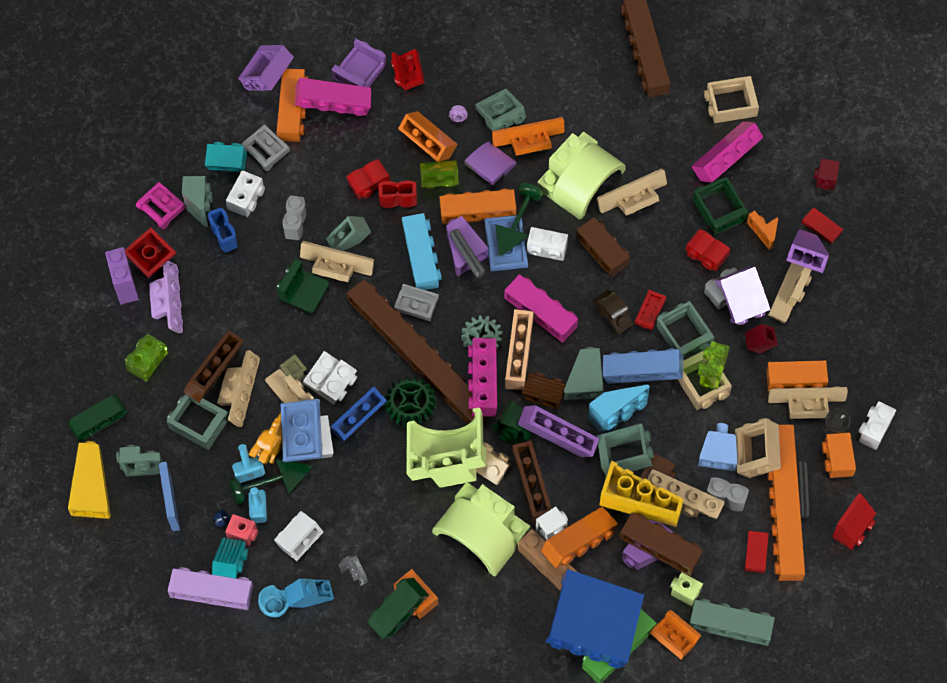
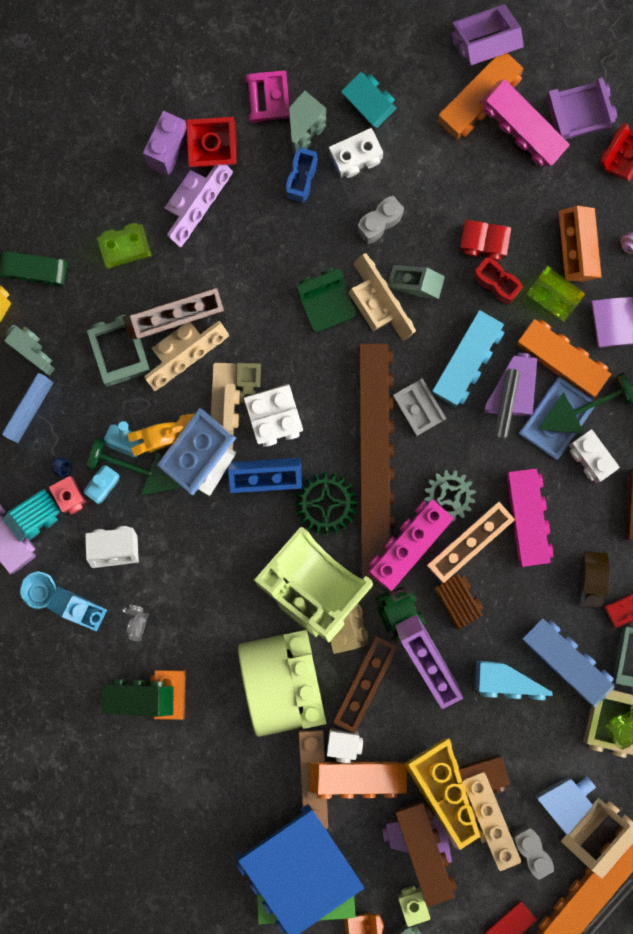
camera: 40 degrees right, 20 degrees up
light grey plate [242,124,290,171] -> none
sand green slope [564,347,603,400] -> none
sand green window [597,424,654,477] -> none

